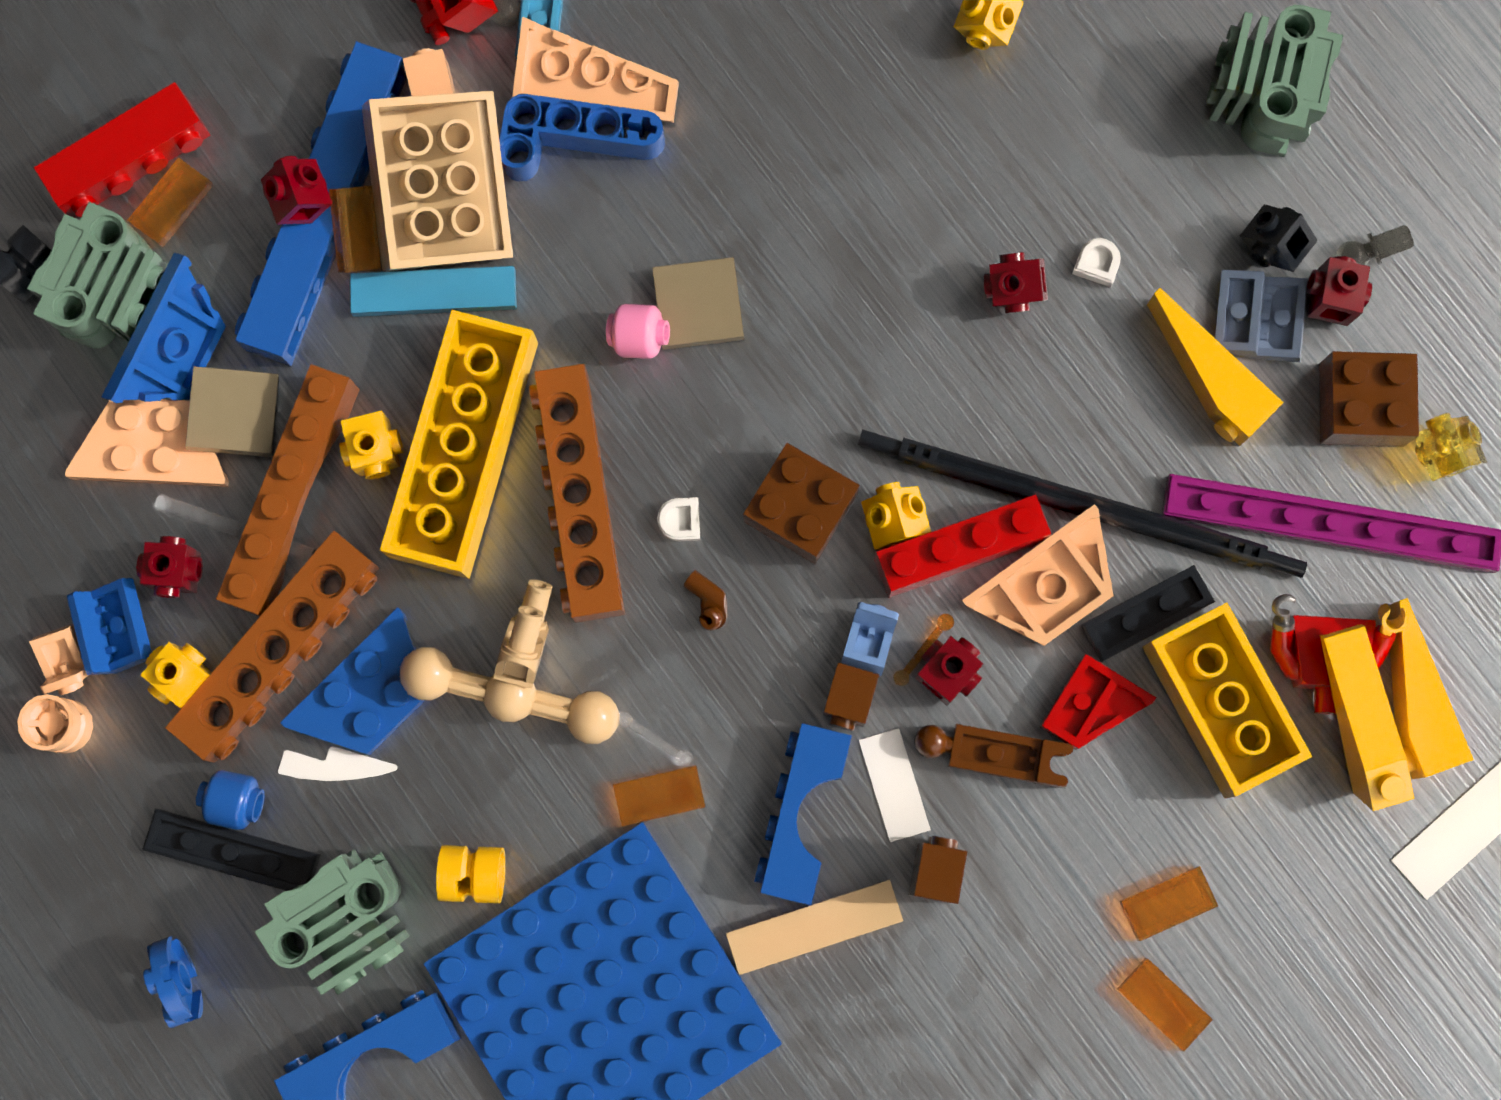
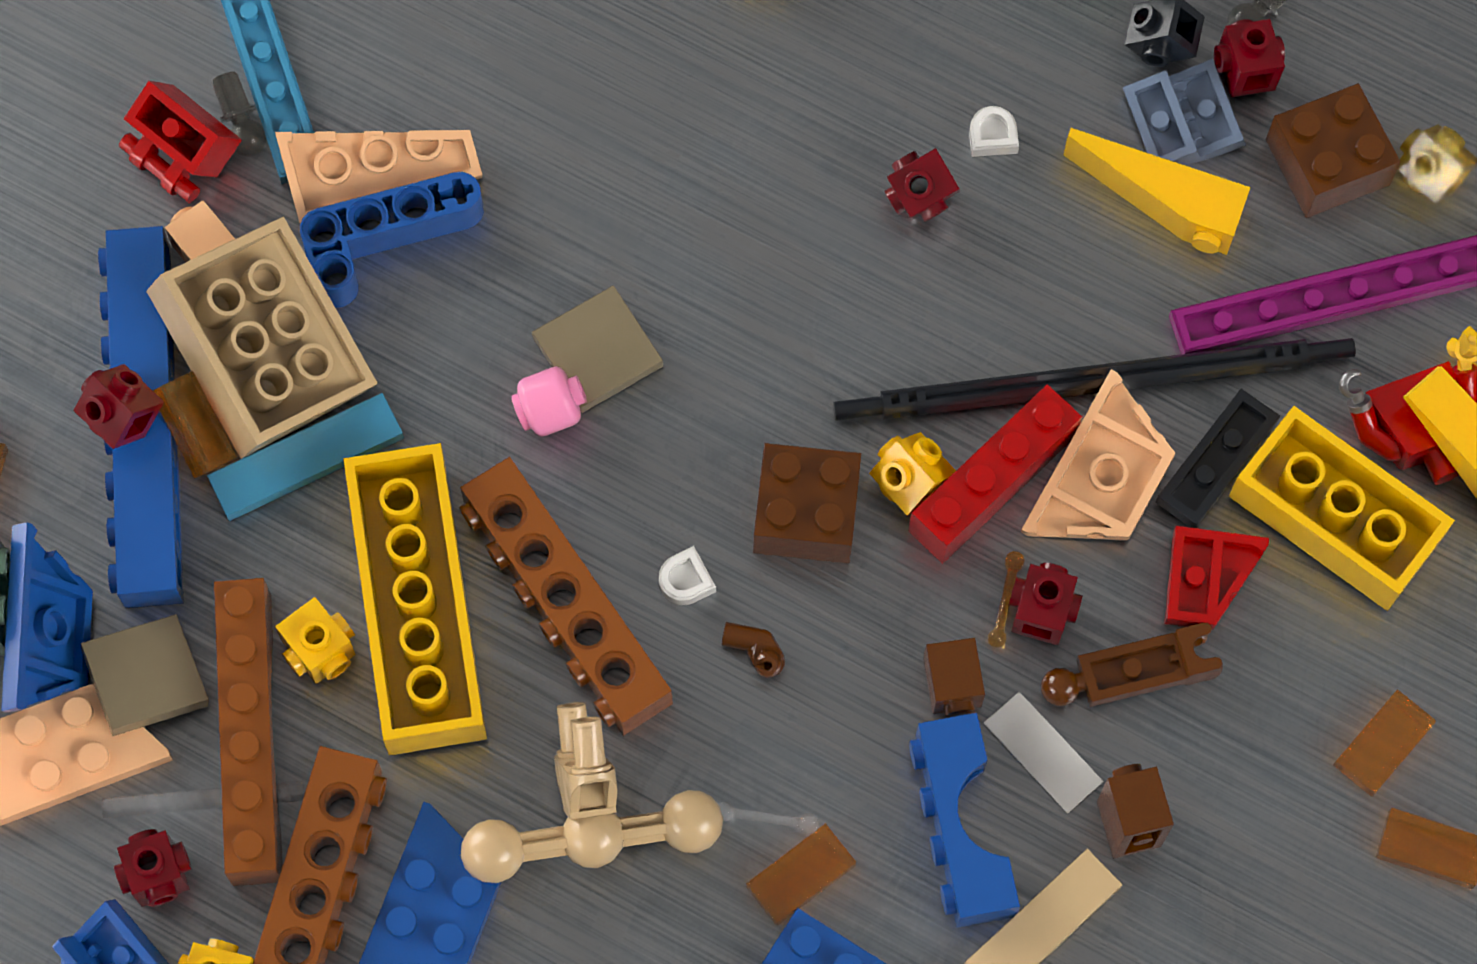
camera: 30 degrees left, 10 degrees down
medium blue bracket [841,602,899,676] -> none

